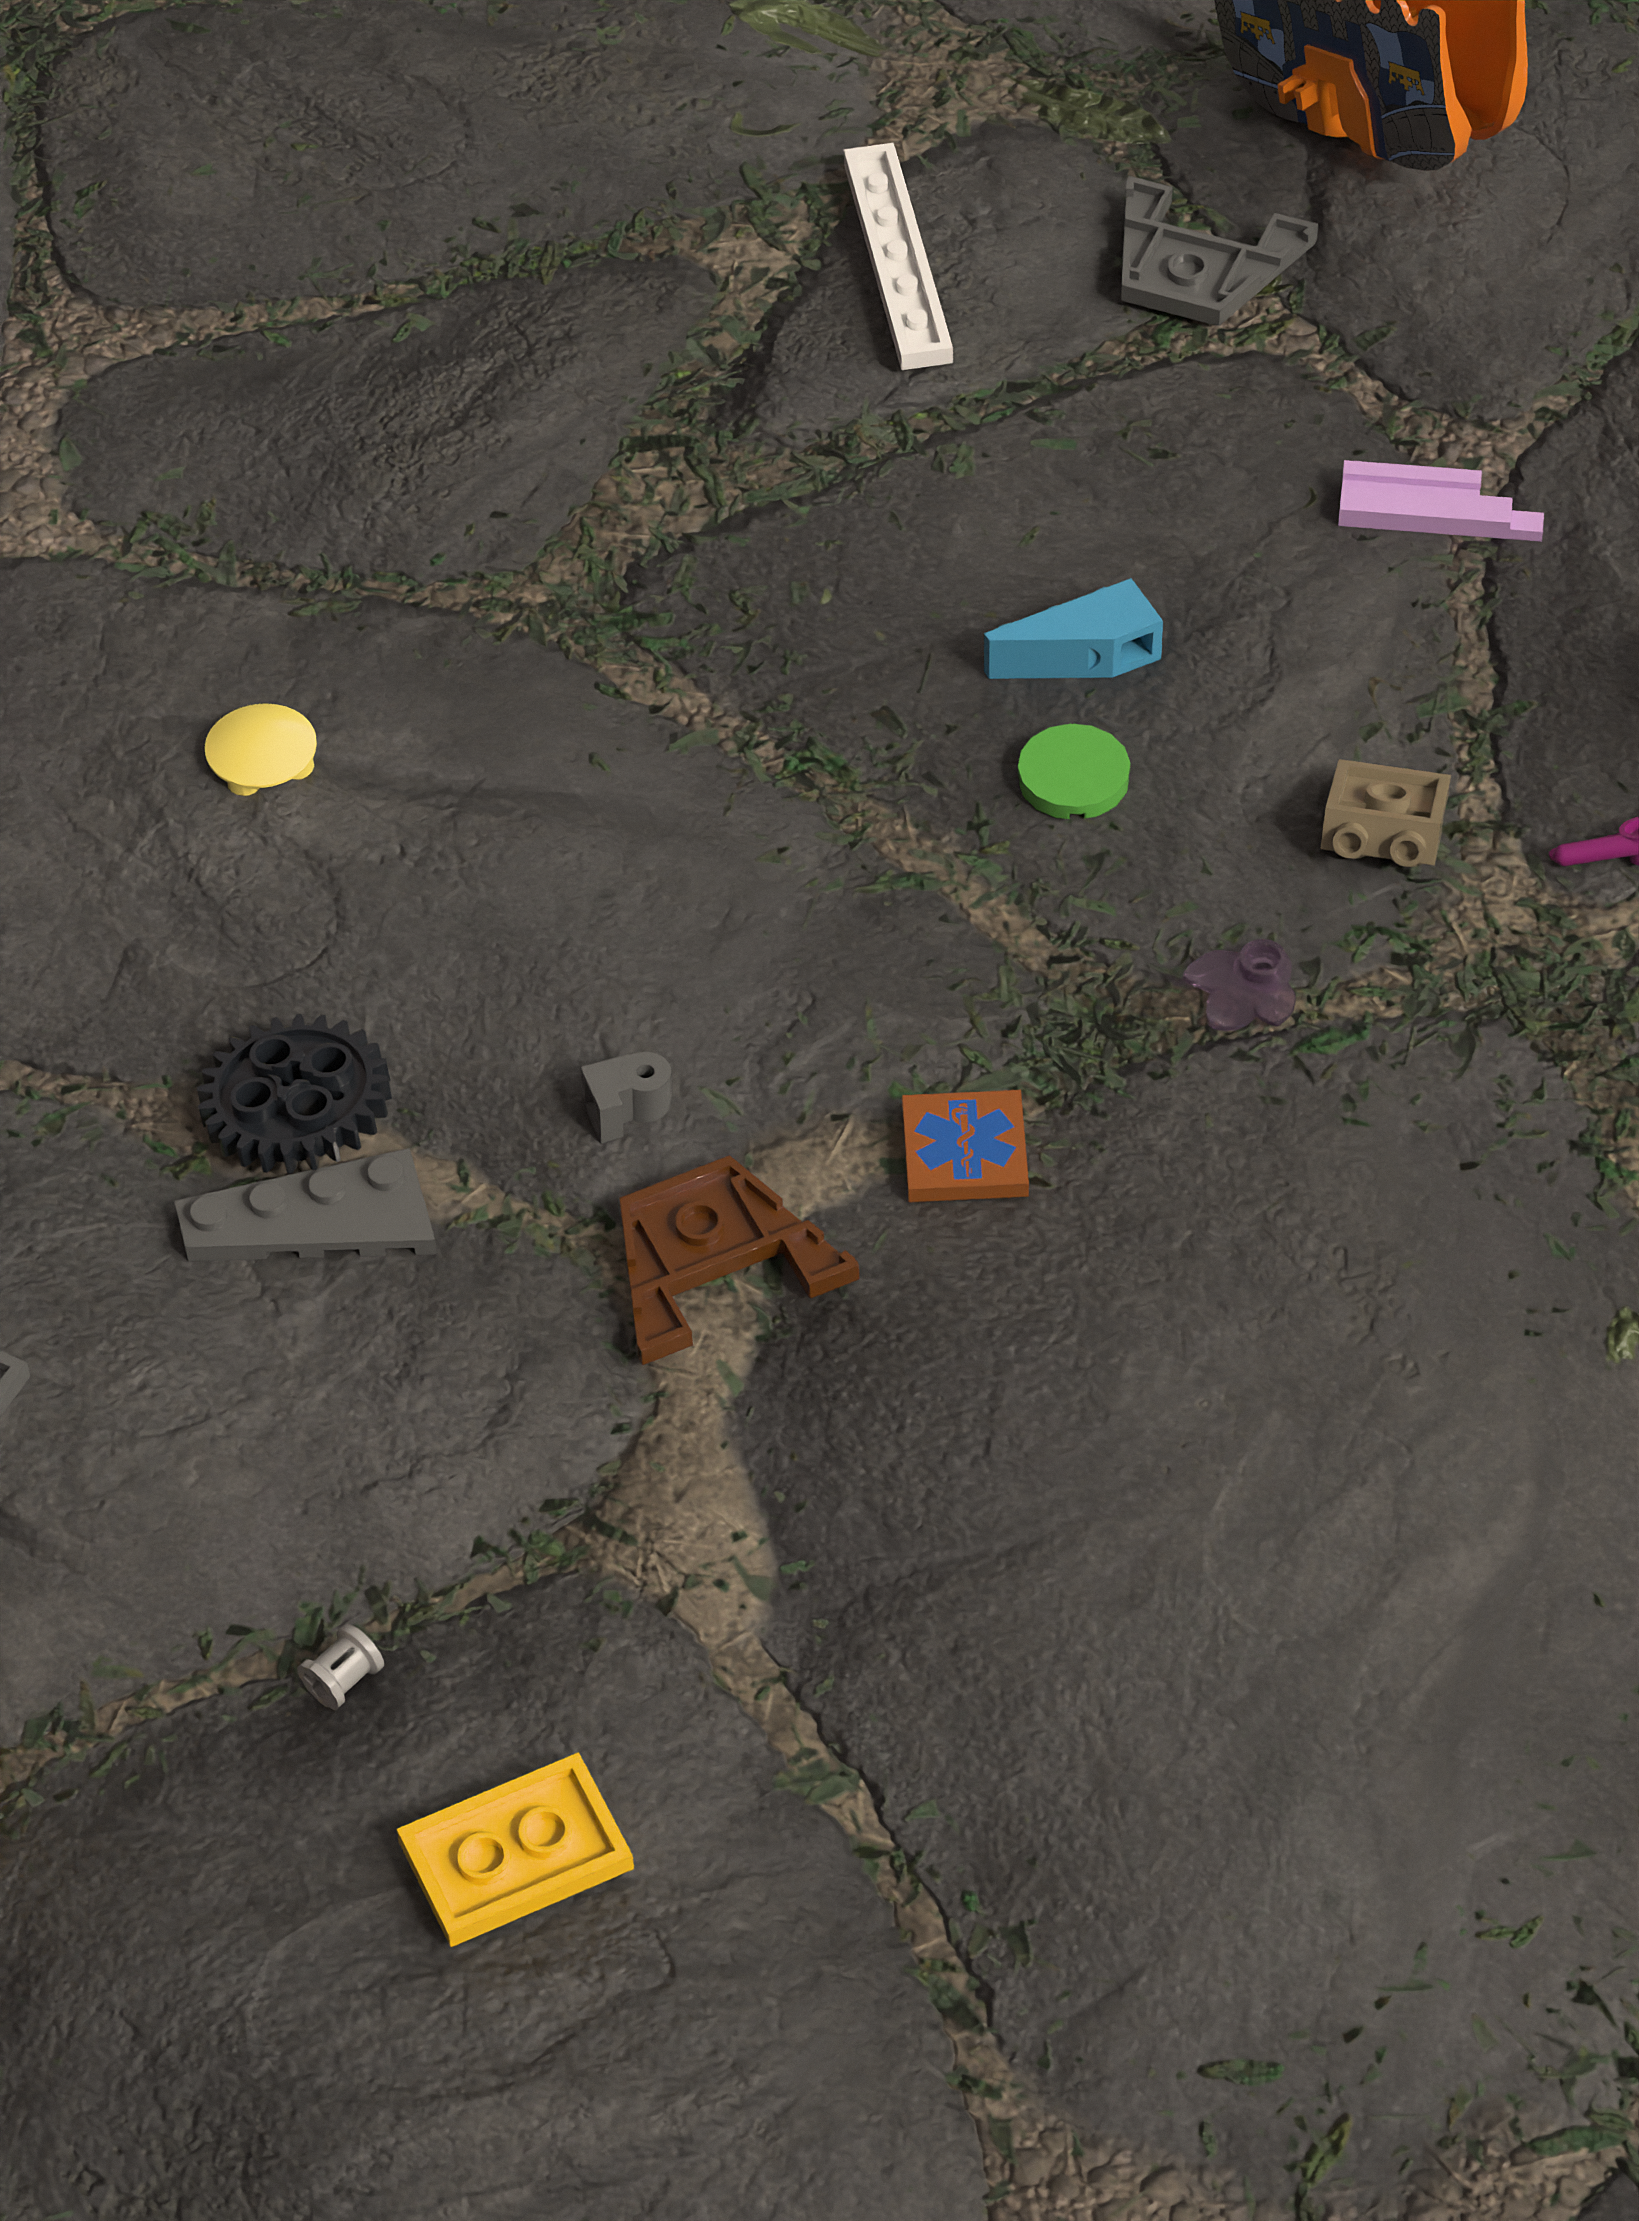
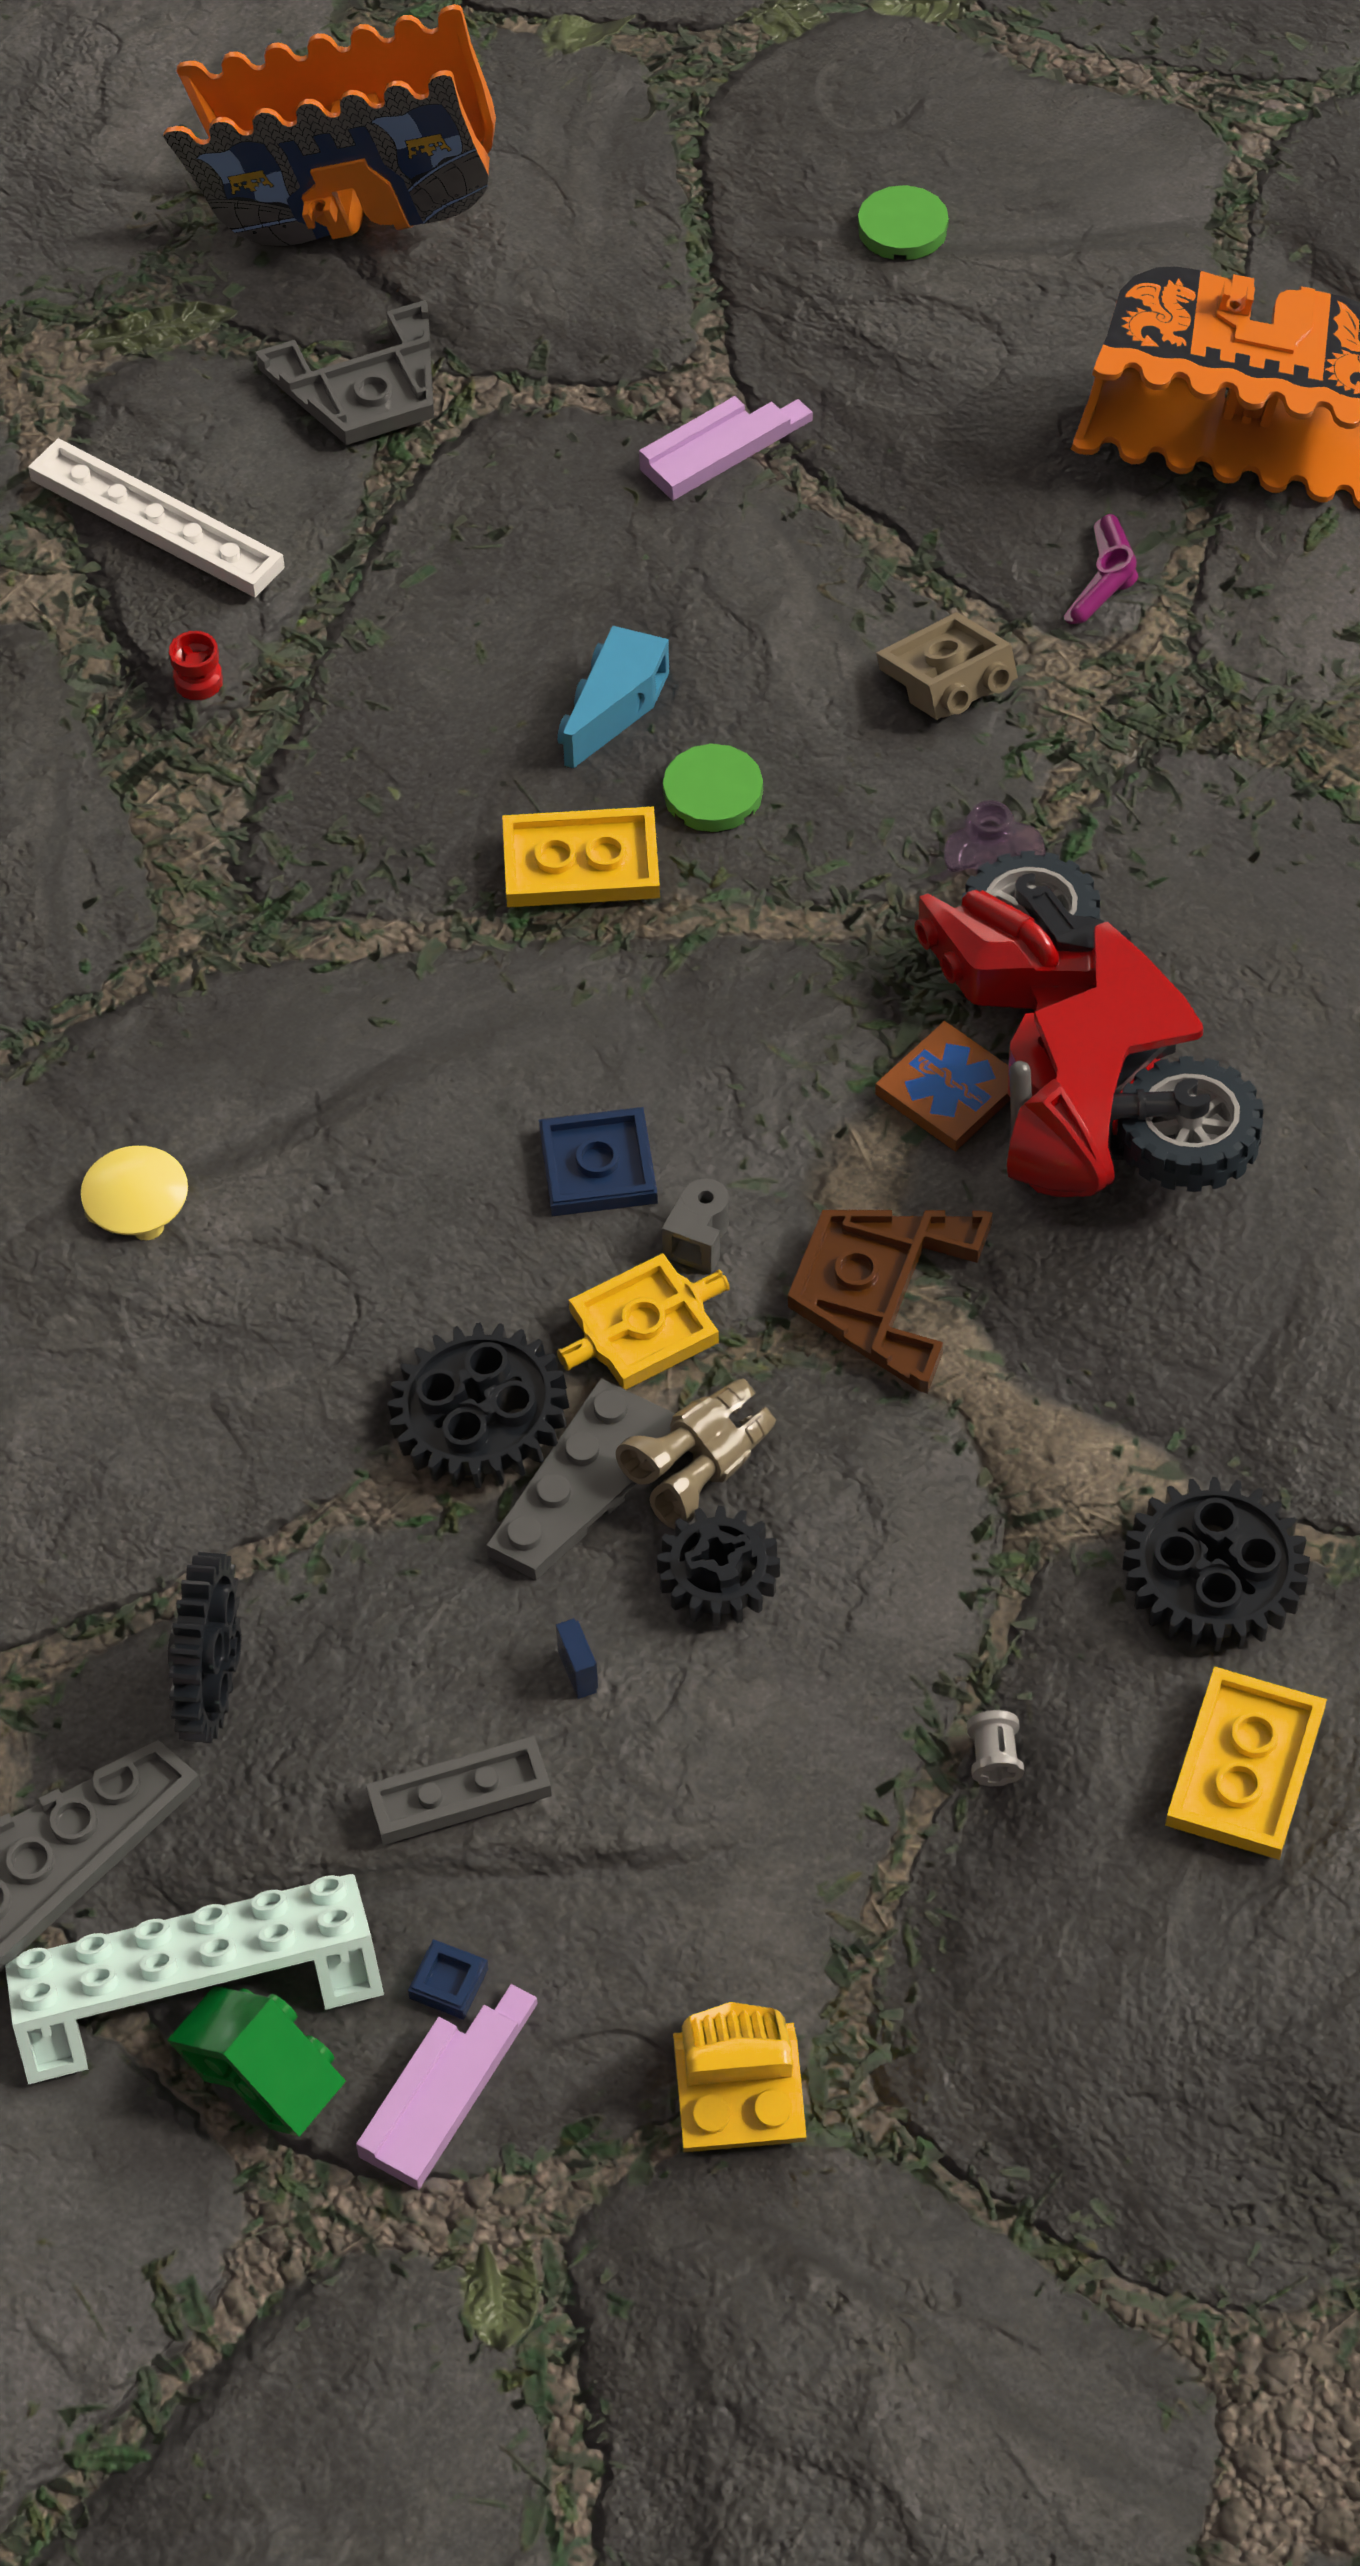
camera: 45 degrees left, 5 degrees up
none -> red wheel [169,631,223,700]
none -> yellow plate [502,806,660,907]
none -> dark blue tile [538,1107,658,1217]
none -> dark blue tile [556,1618,598,1699]
none -> yellow plate [557,1253,730,1390]
none -> dark tan piece [616,1378,776,1529]
none -> black gear [657,1505,780,1626]
none -> red piece [915,851,1264,1197]
none -> black gear [1122,1477,1310,1651]

